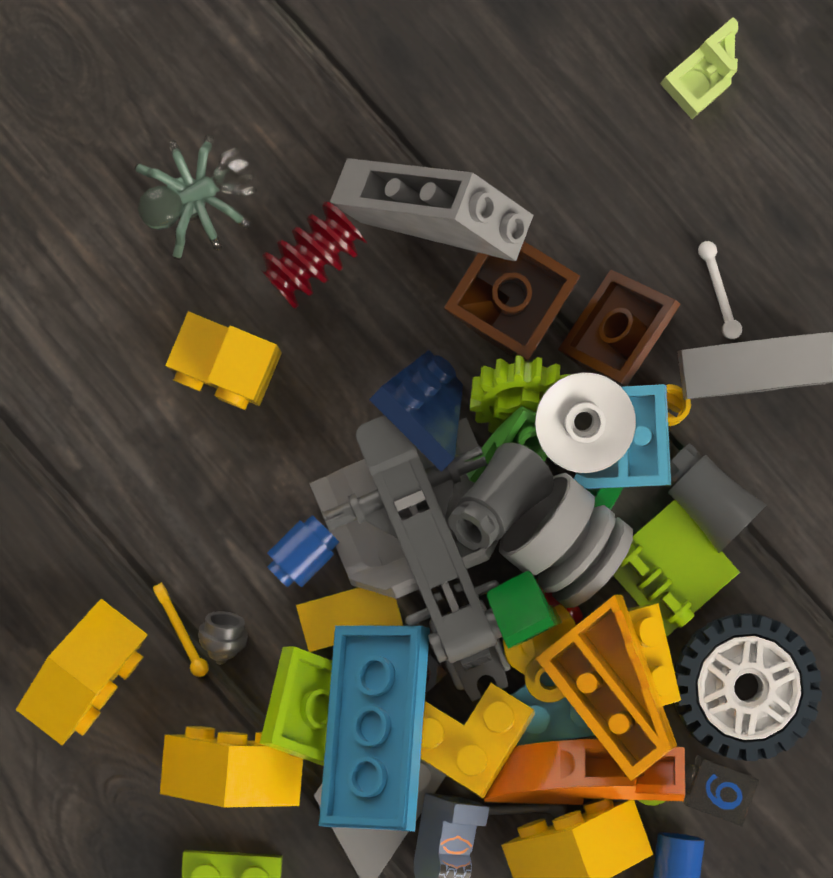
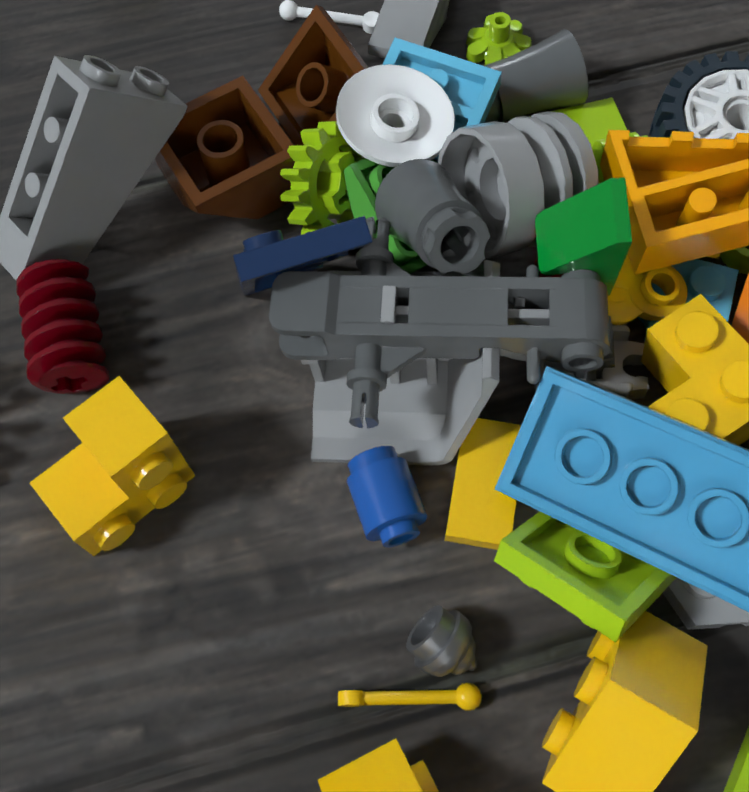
camera: 60 degrees left, 20 degrees down
none -> lime plant [466,12,532,65]

